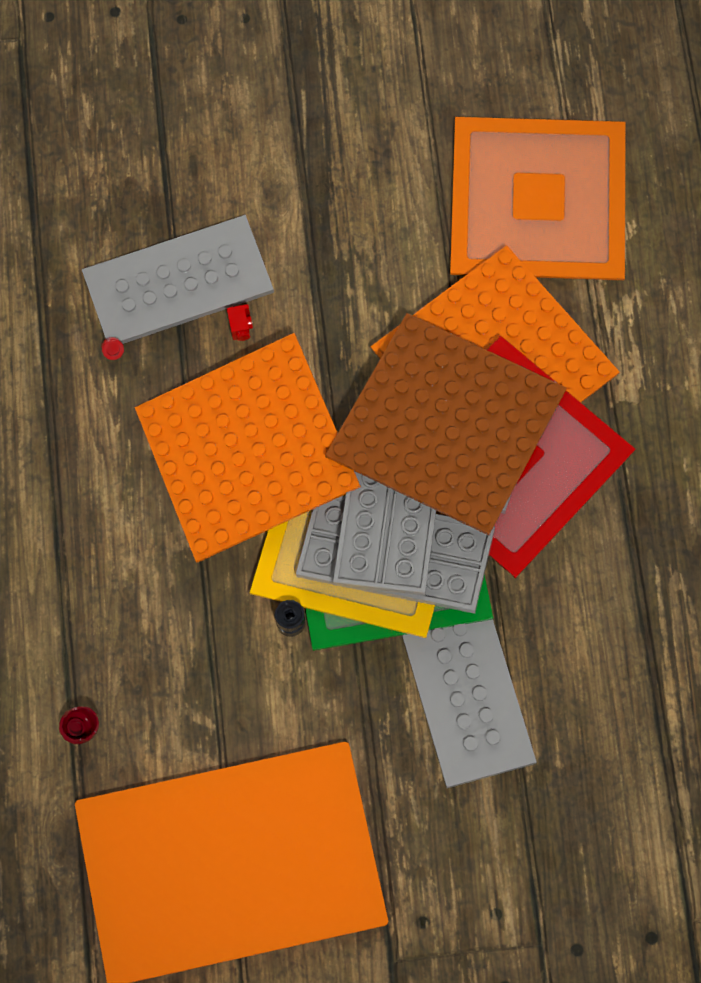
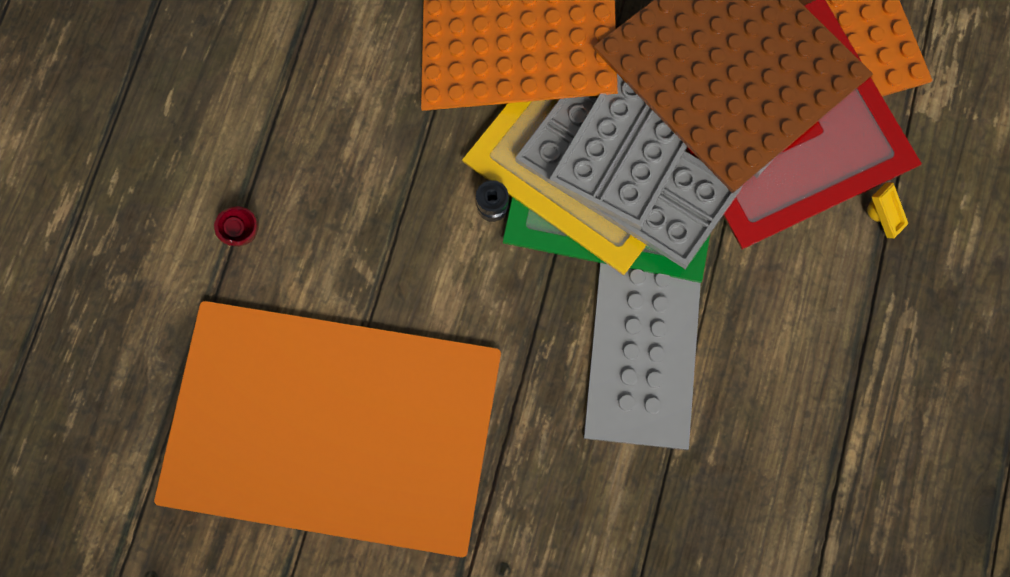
camera: 20 degrees right, 5 degrees up
none -> yellow tile [867,182,908,239]

